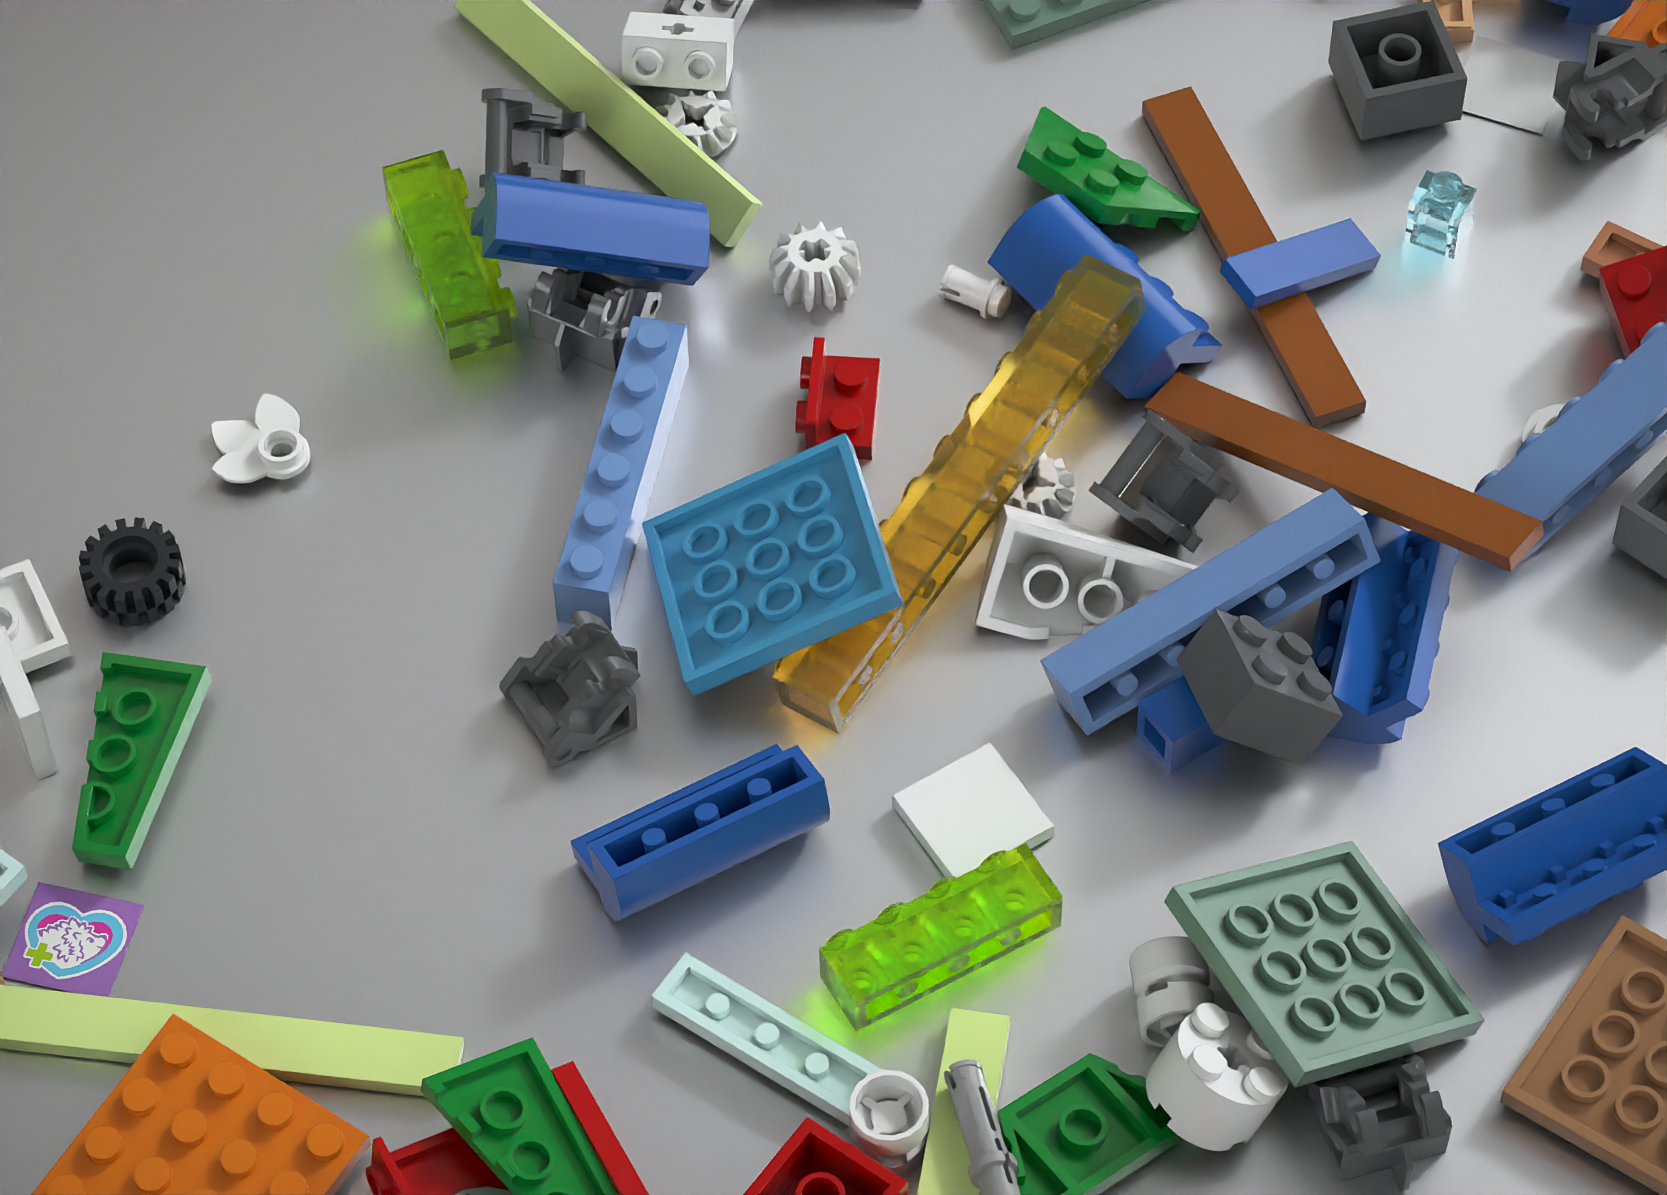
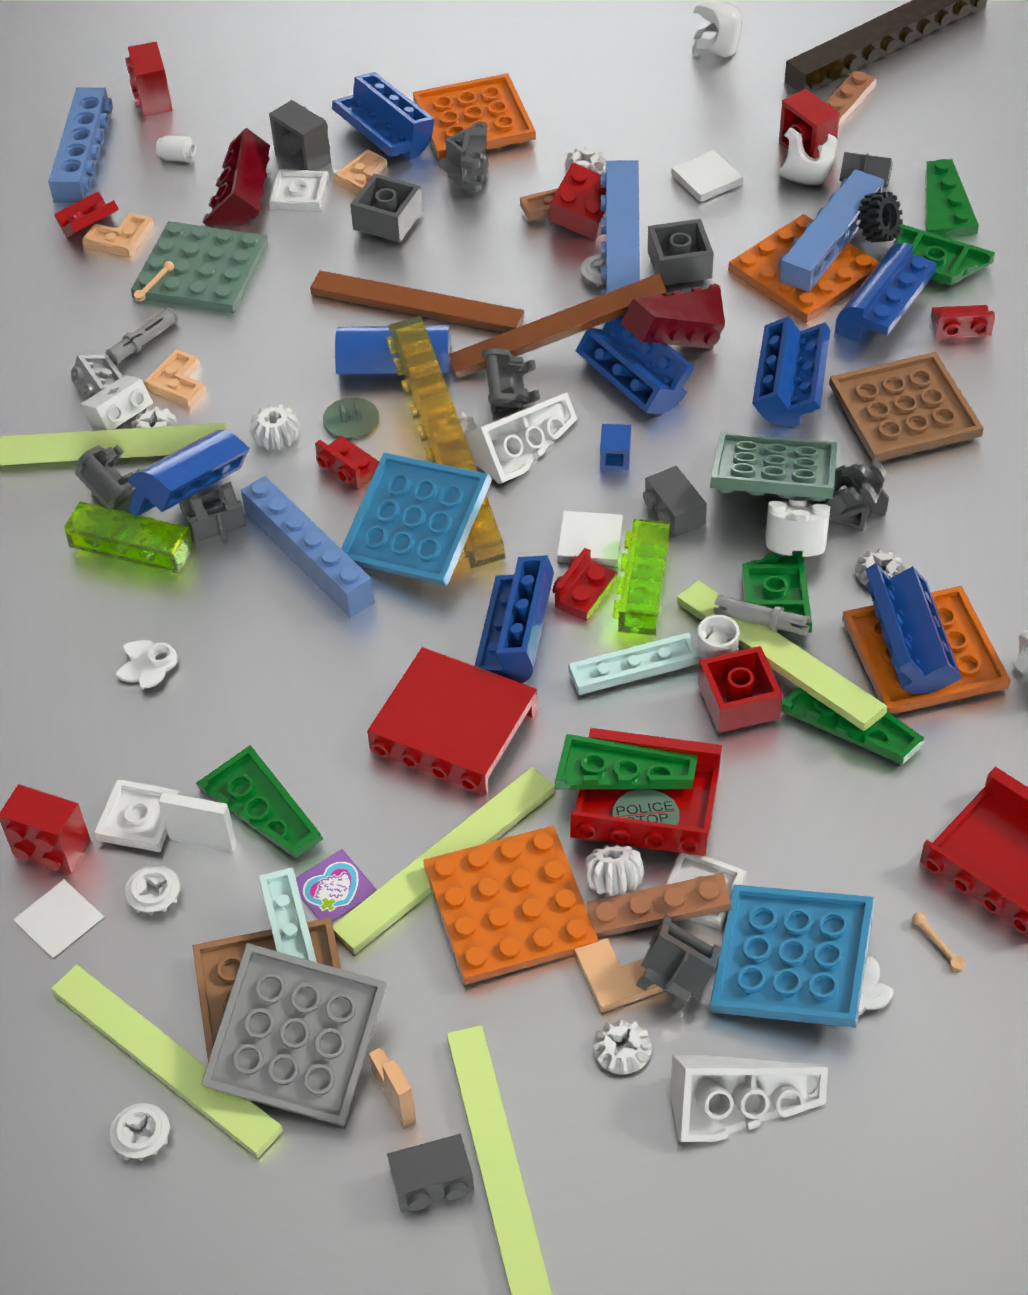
camera: 50 degrees left, 5 degrees down
black tyre [79,517,186,626] -> none
dark grey piece [499,611,641,767] -> none
white pin [939,264,1012,319] -> none
green wing [1017,107,1201,231] -> none
medium blue brick [1040,488,1381,736] -> none
white wheel [1129,936,1215,1048] -> none
dark grey brick [1176,609,1343,766] -> none
tile [1220,218,1381,309] -> none
clear light blue brick [1404,170,1477,259] -> none
white sticker [1462,35,1563,135] -> none
none -> light nougat tile [143,349,206,409]
none -> sand green piece [323,397,379,440]
none -> red panel [367,647,538,795]
none -> red bracket [552,548,618,621]
none -> dark red wedge [620,283,725,349]
none -> dark grey brick [643,465,707,537]

